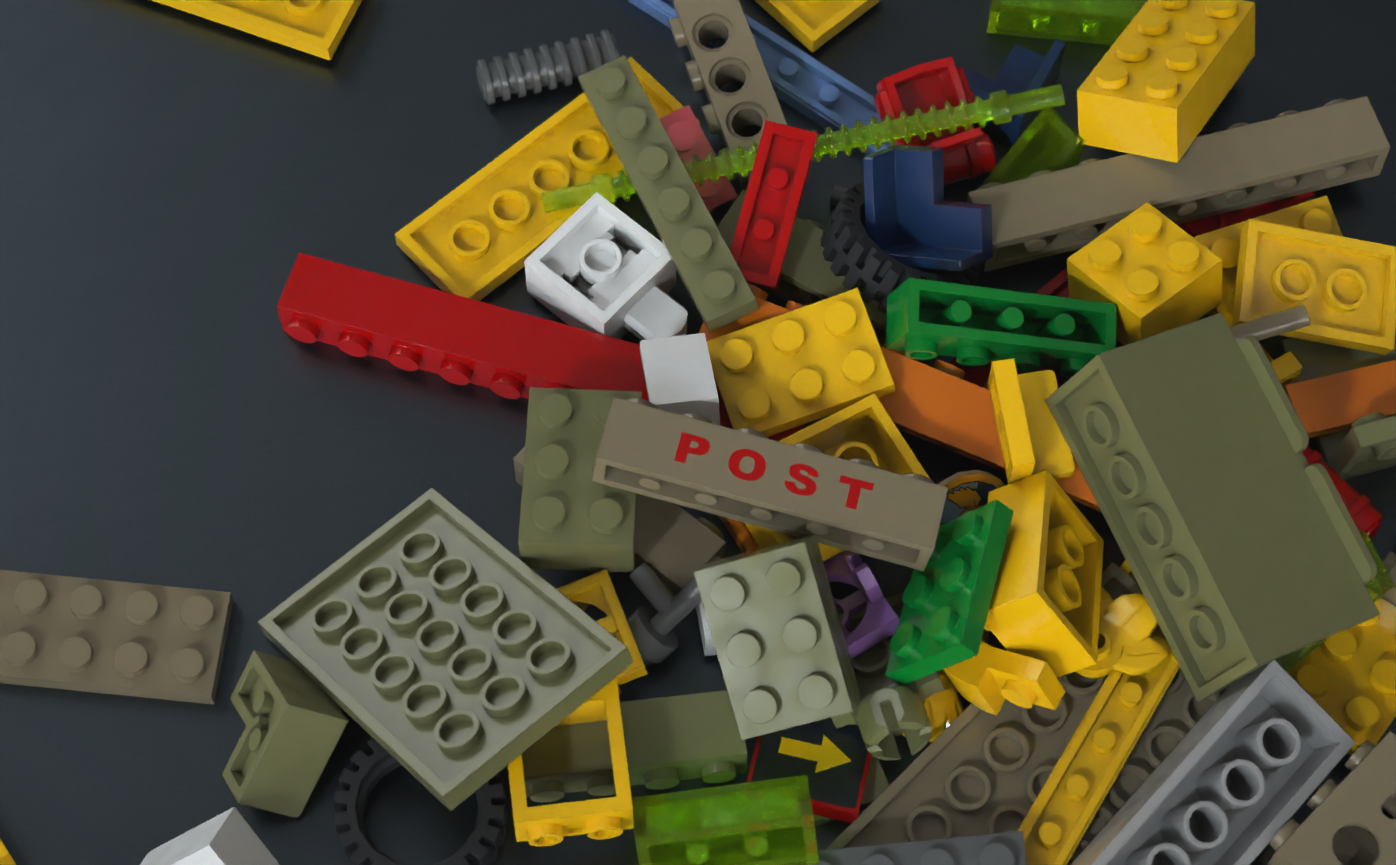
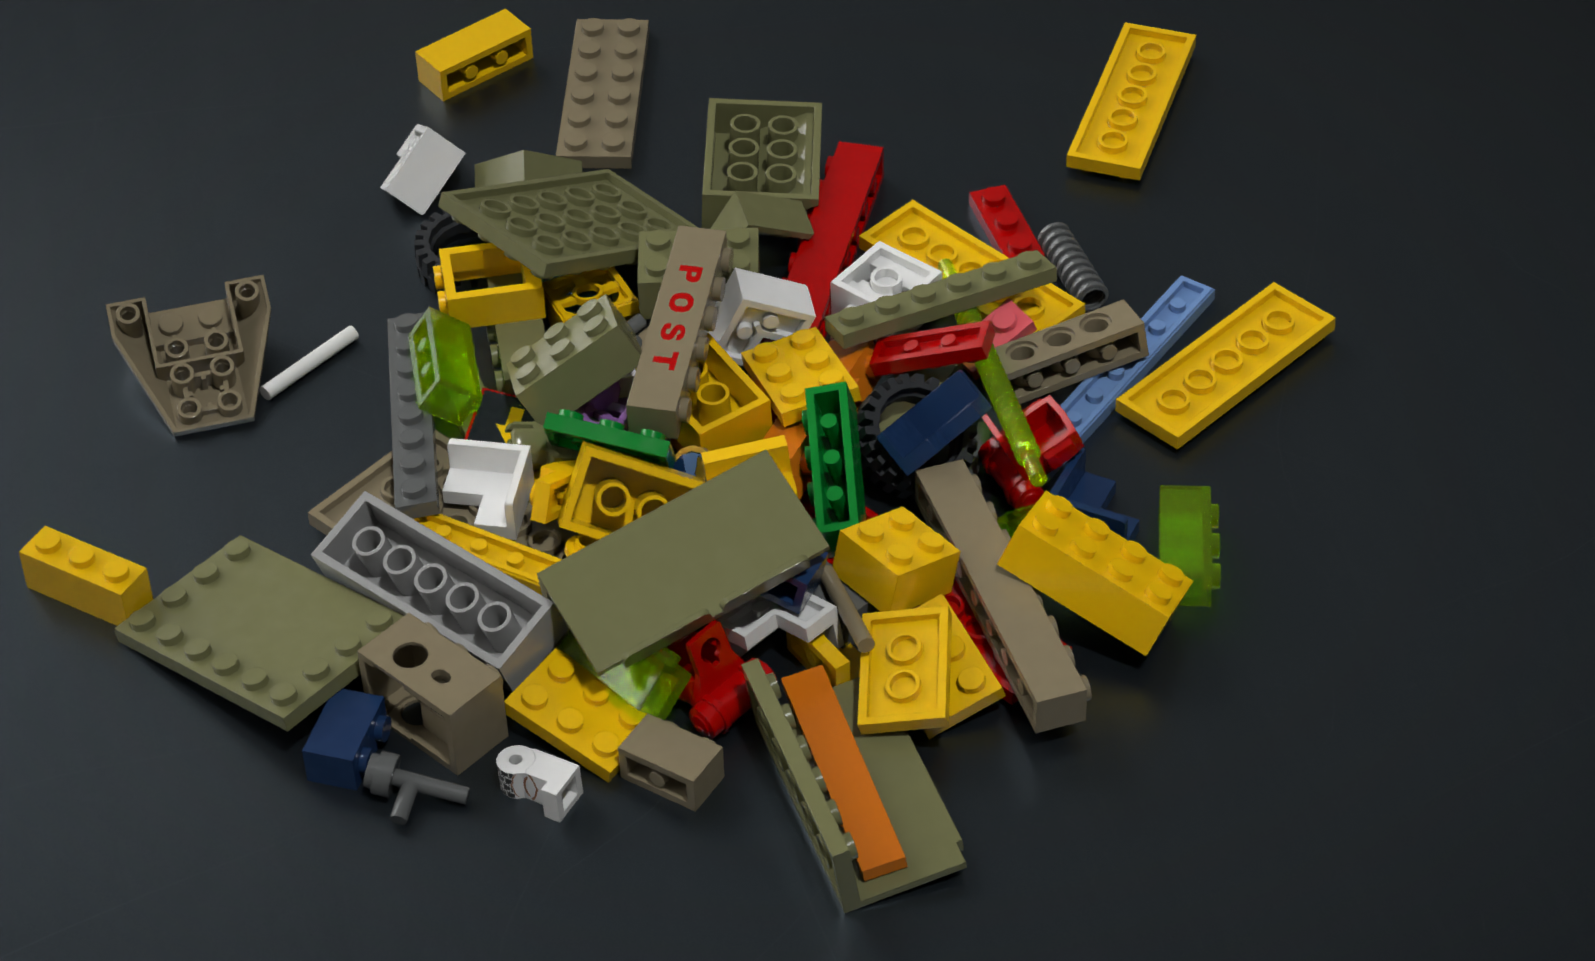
camera: 90 degrees right, 20 degrees down
none -> white panel [442,438,534,540]
none -> olive slope [702,98,822,229]
none -> olive panel [711,190,814,240]
none -> red plate [969,184,1045,258]

